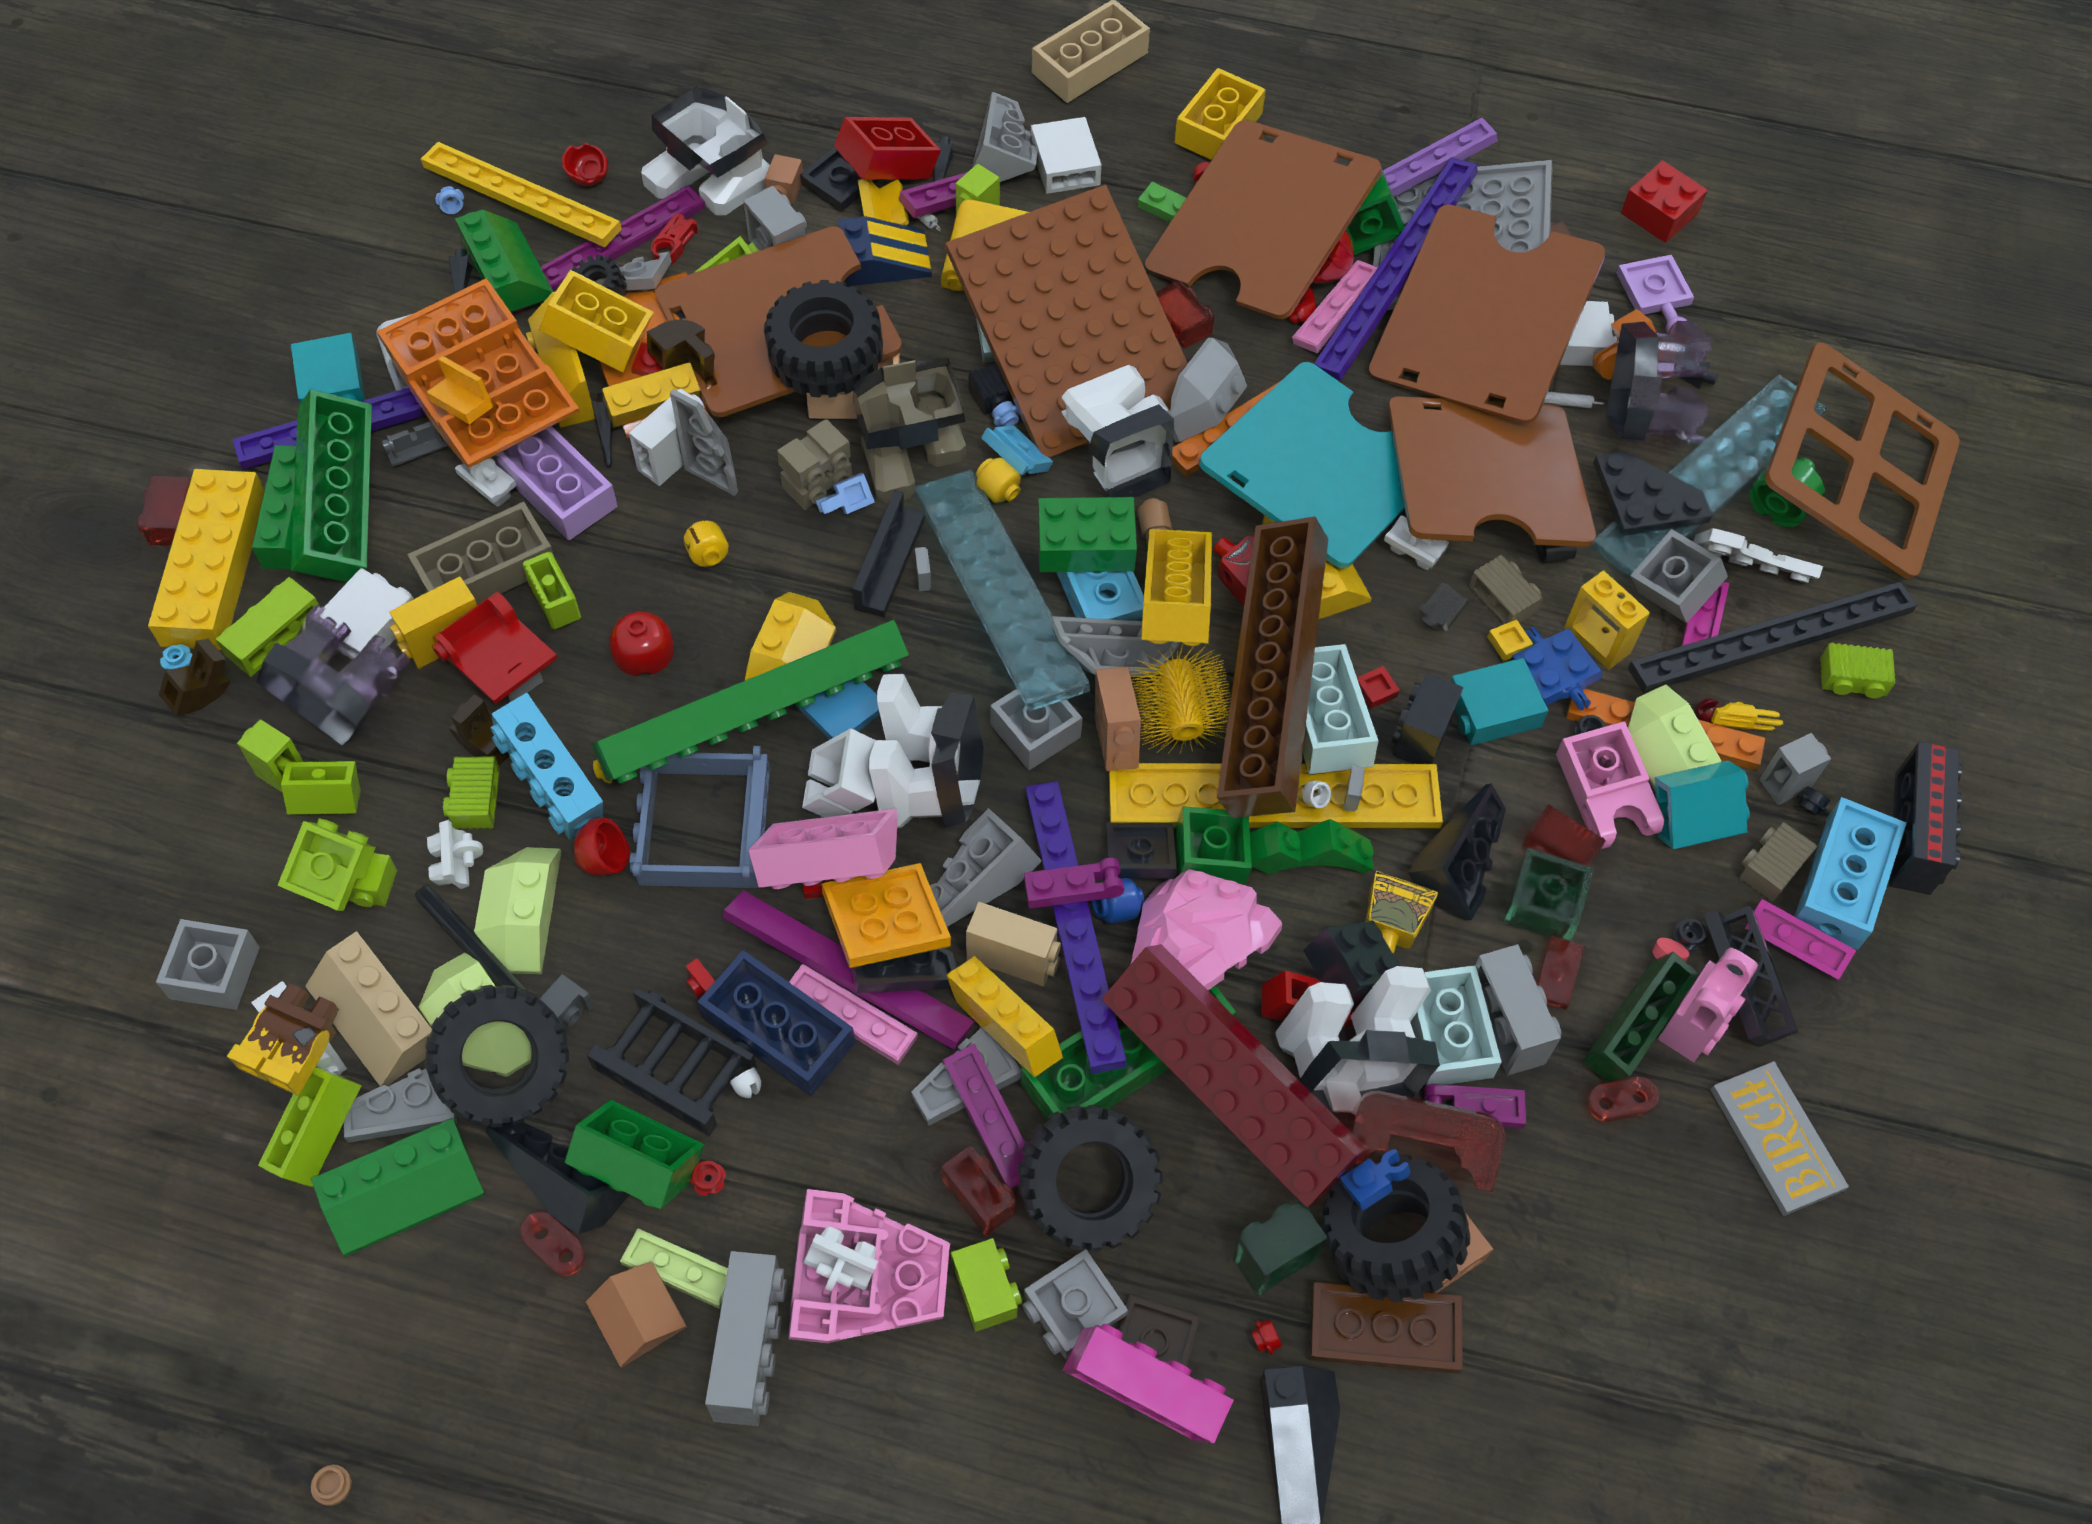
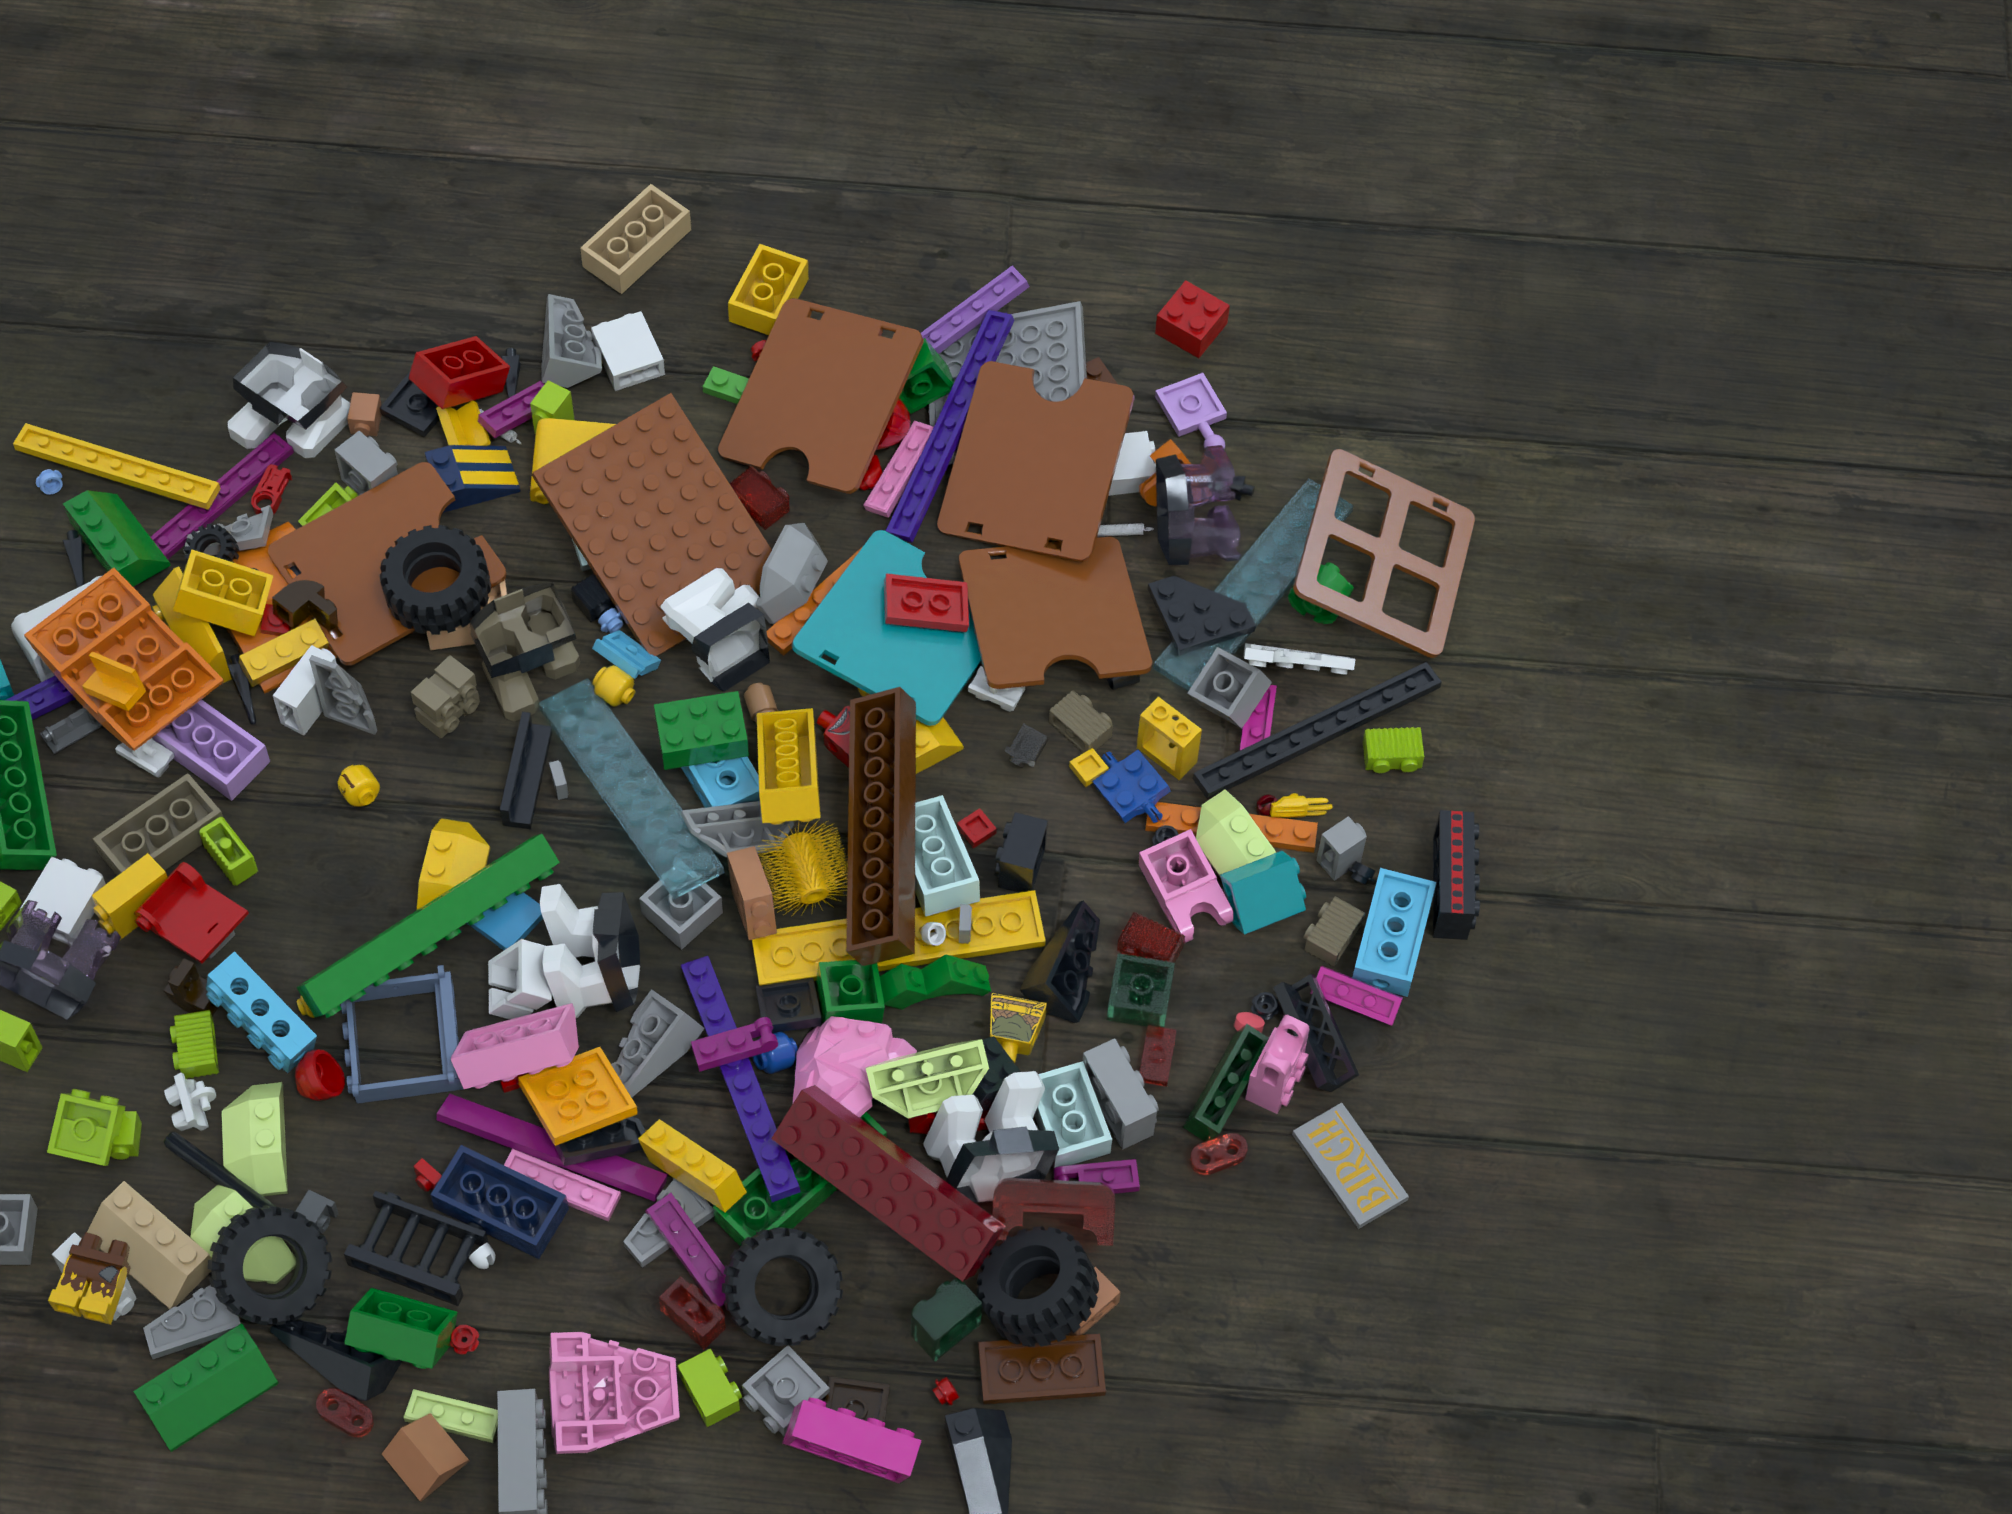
camera: 10 degrees left, 0 degrees up
lime brick [258,1066,362,1187] -> none
lime brick [281,761,361,815] -> none
red hair [562,142,609,187] -> none
red cylinder [609,611,674,676] -> none
white hips [804,1226,878,1292] -> none
light blue plate [816,473,874,514] -> none
tan brick [966,902,1061,986] -> none
blue plate [1340,1149,1411,1211] -> none
teal brick [1450,658,1549,746] -> none
none -> yellowish green wedge [865,1039,989,1118]
none -> red plate [884,573,969,632]

